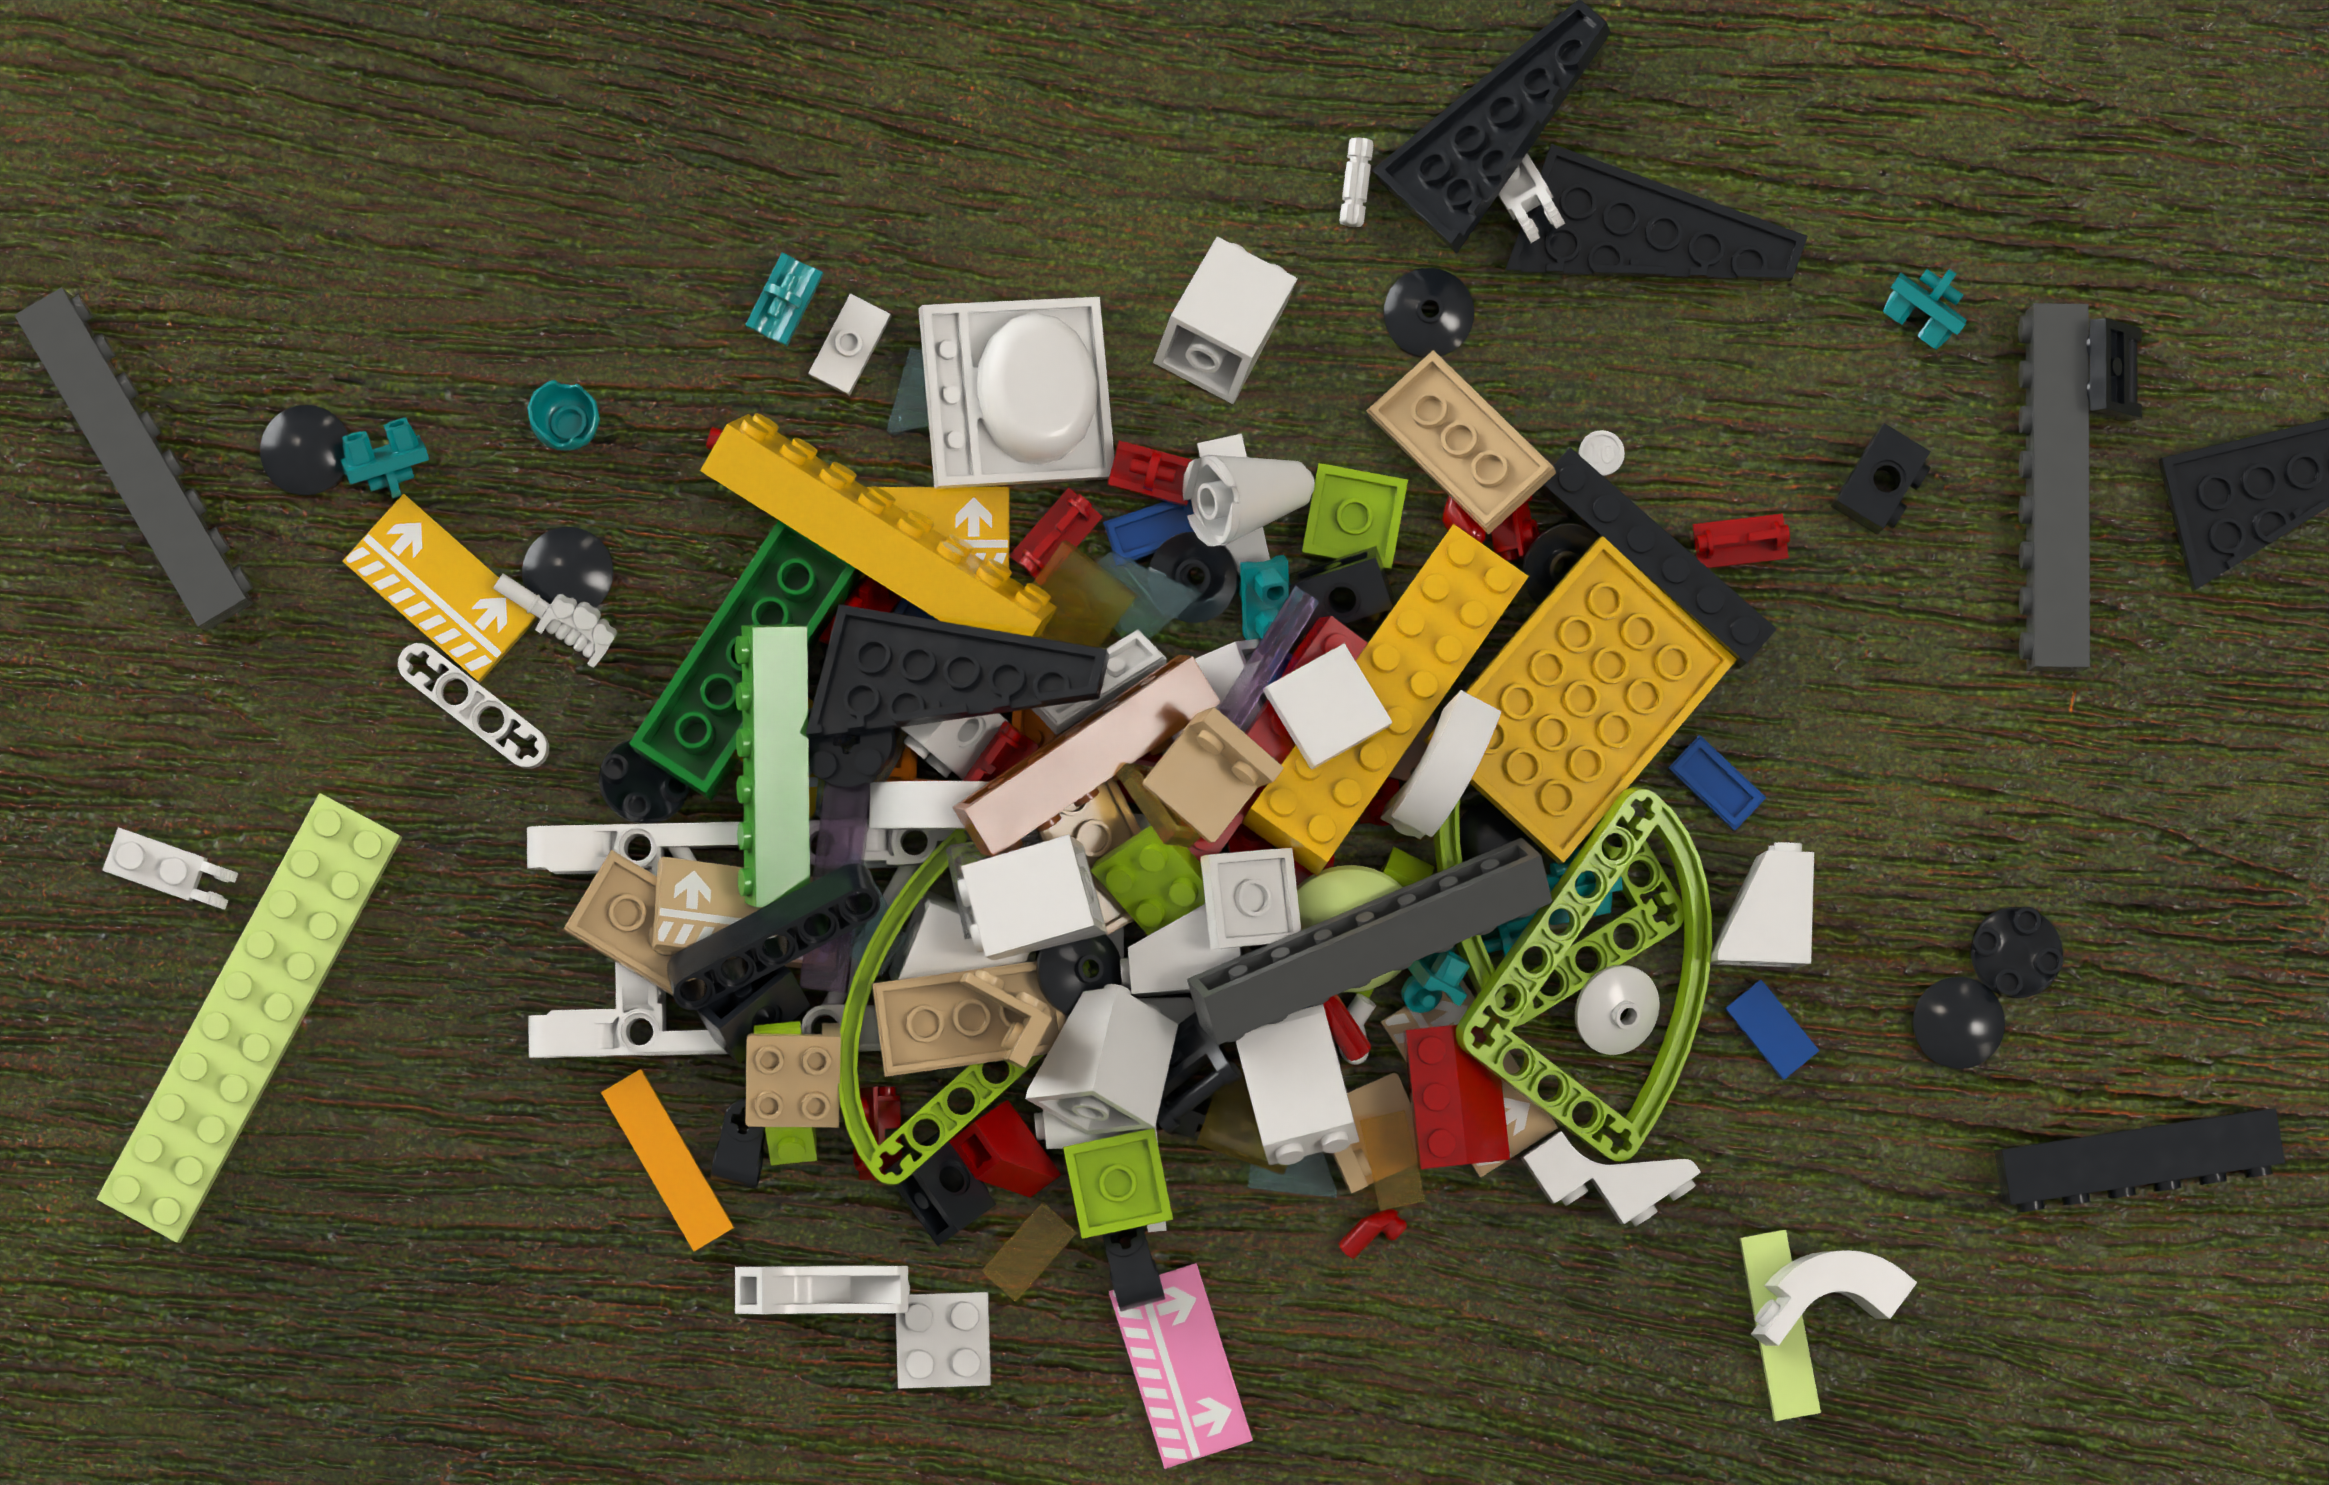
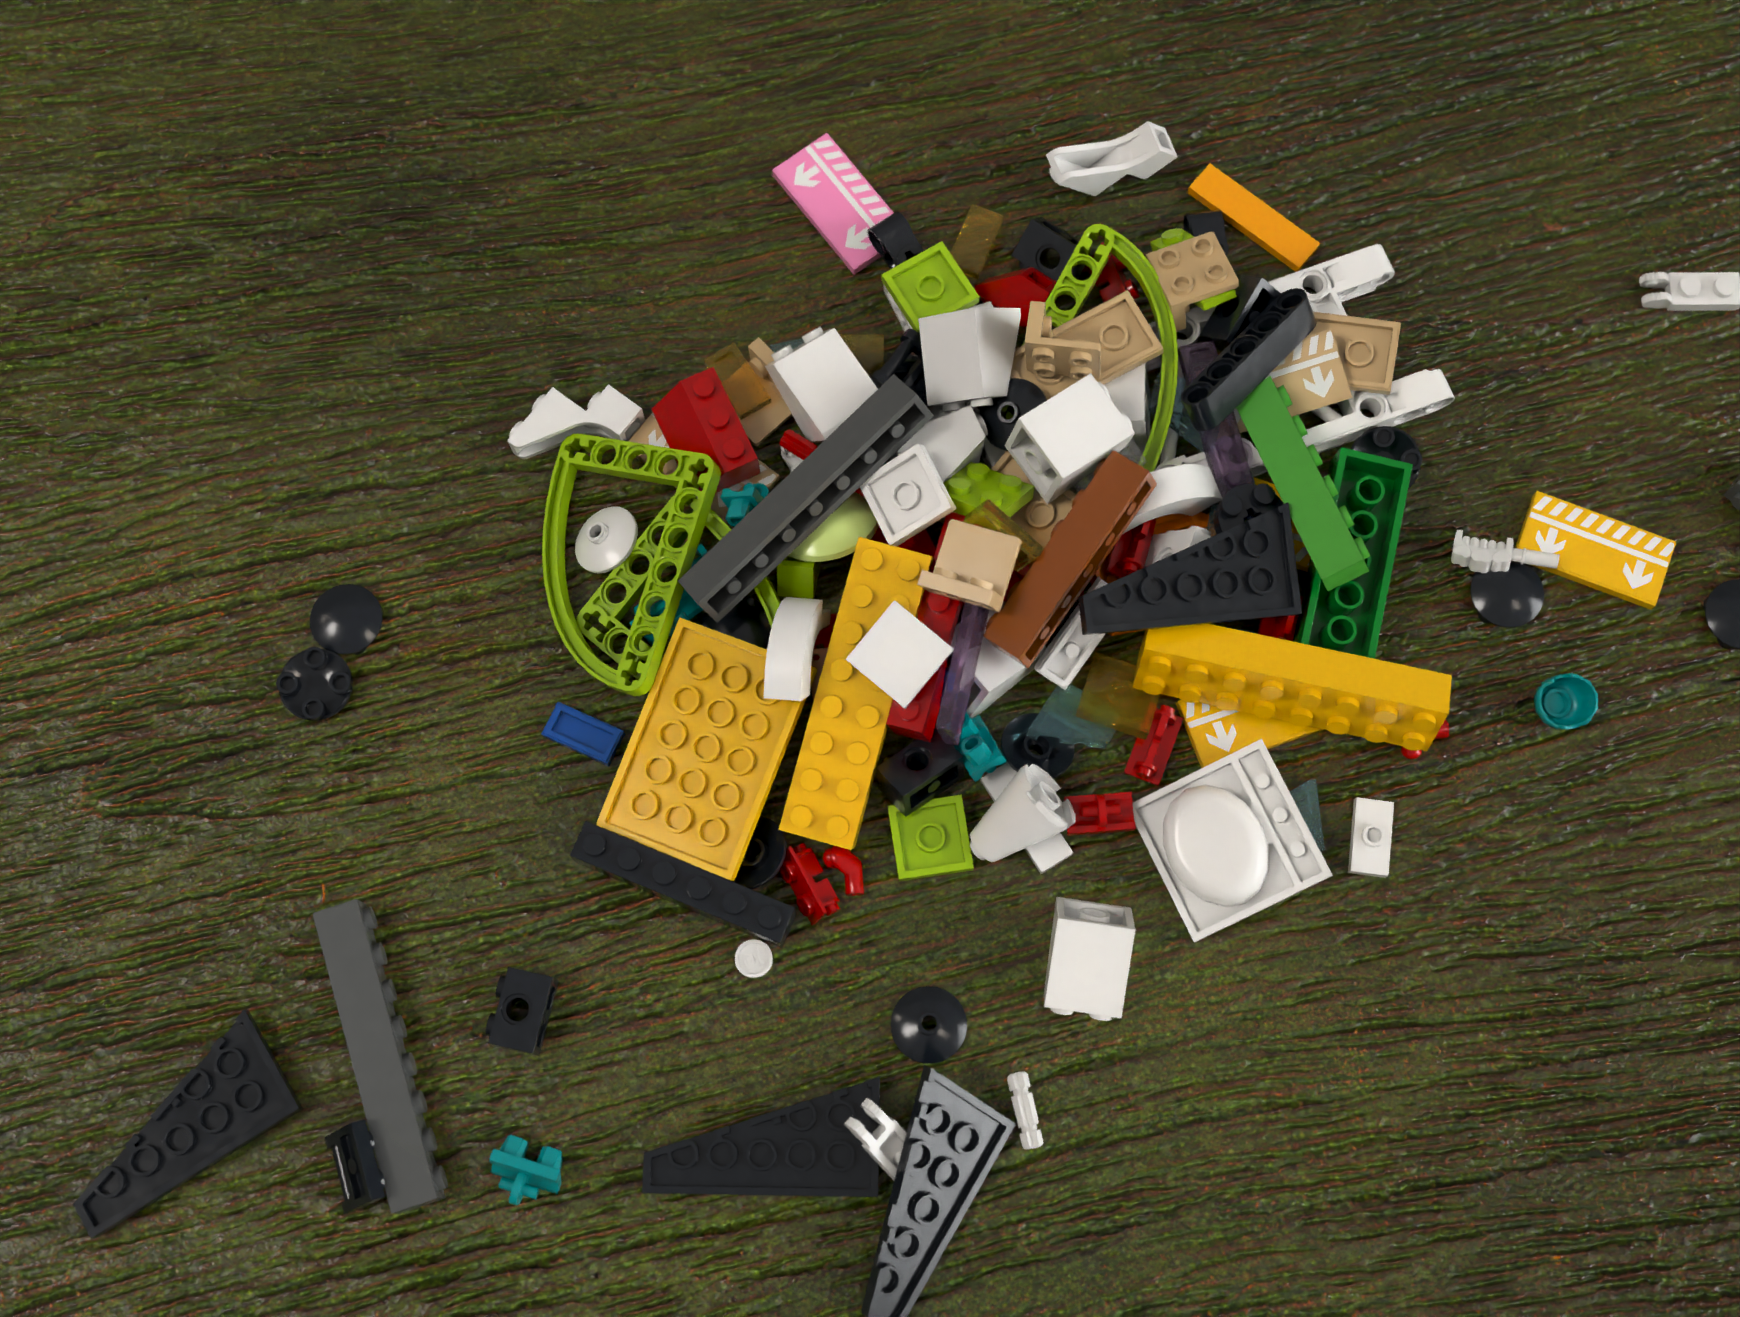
camera: 165 degrees right, 10 degrees down
yellowish green plate [97,793,402,1243] -> none
teal hips [340,418,429,499] -> none
white beam [398,643,549,769] -> none
teal hips [745,252,824,347] -> none
white plate [896,1292,991,1388] -> none
blue tile [1103,499,1194,567] -> none
red arm [1338,1208,1407,1259] -> none
tan tile [1366,350,1556,534] -> none
red hinge [1692,513,1790,568] -> none
white slope [1710,842,1814,968] -> none
blue tile [1724,979,1820,1080] -> none
yellowish green tile [1739,1230,1821,1421] -> none
white arch [1751,1250,1917,1346] -> none
black brick [1994,1108,2285,1213] -> none

